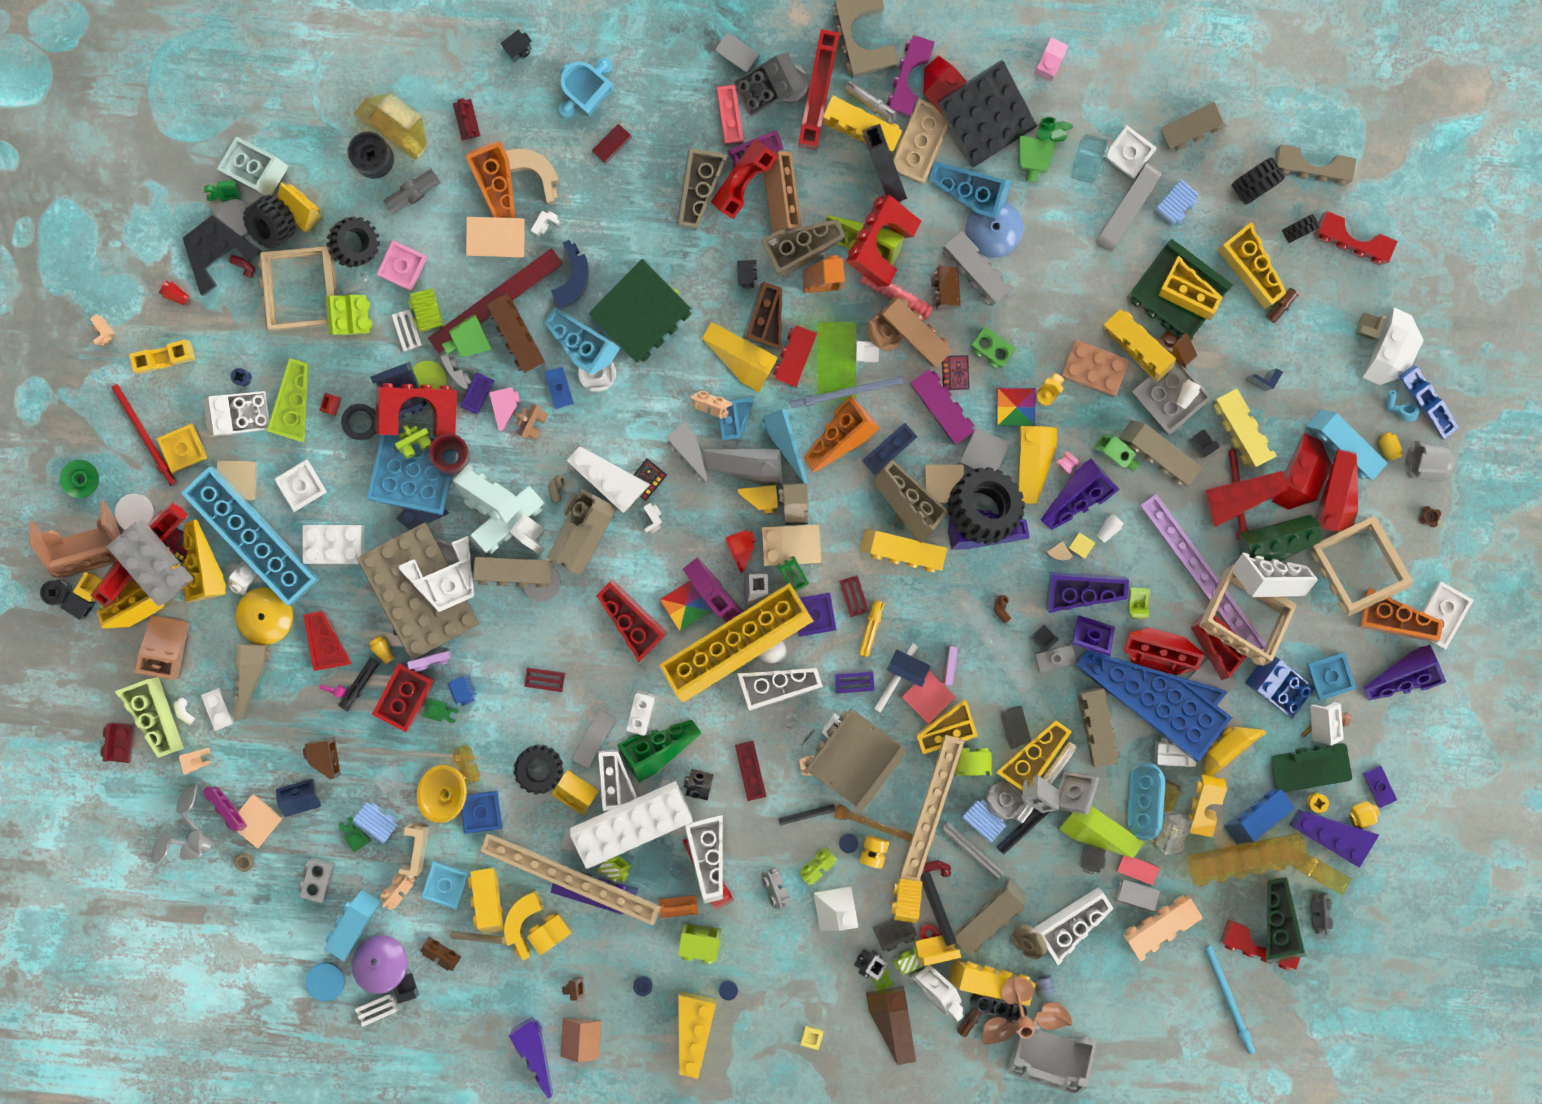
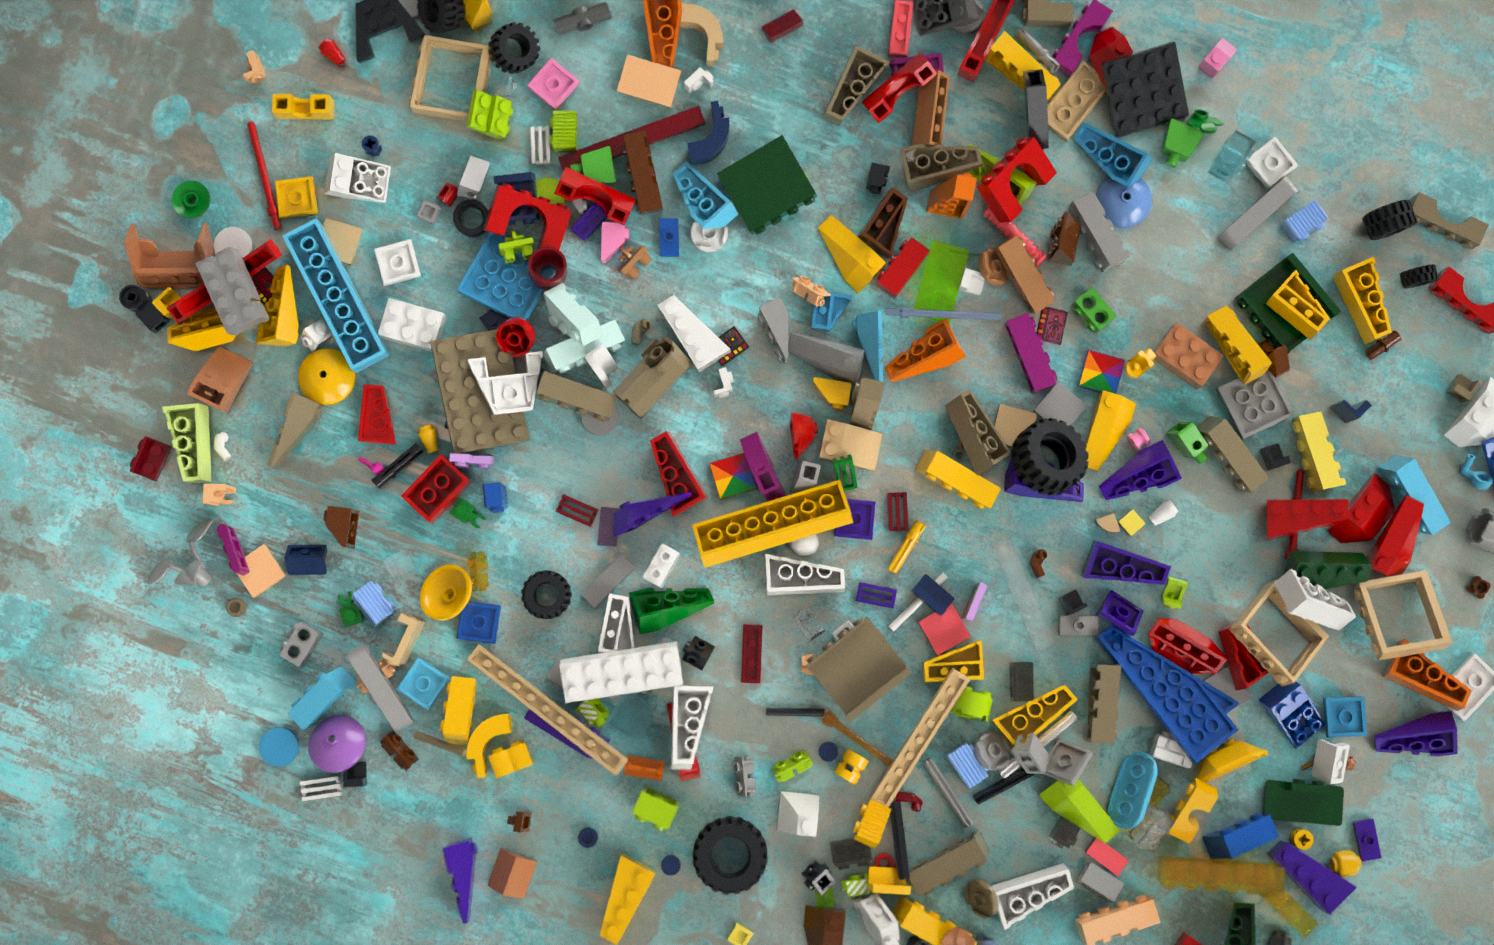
camera: 15 degrees right, 5 degrees down
white plate [201,688,234,731] -> none
dark red arm [229,254,256,278] -> none
lime wing [267,358,309,443] -> none
yellow panel [551,770,599,816] -> none
dark blue plate [862,423,918,475] -> none
lavender plate [1140,494,1266,651] -> none
dark tan wedge [1161,102,1227,151] -> none
white cone [1176,379,1201,409] -> none
yellow brick [1378,431,1403,461] -> none
none -> light grey beam [347,644,414,732]
none -> light grey tile [416,200,442,225]
none -> hinge [457,156,490,200]
none -> red cylinder [496,317,536,357]
none -> red arch [554,167,636,226]
none -> clear purple tile [597,507,620,547]
none -> dark purple wedge [614,492,692,537]
none -> black tyre [693,816,768,895]

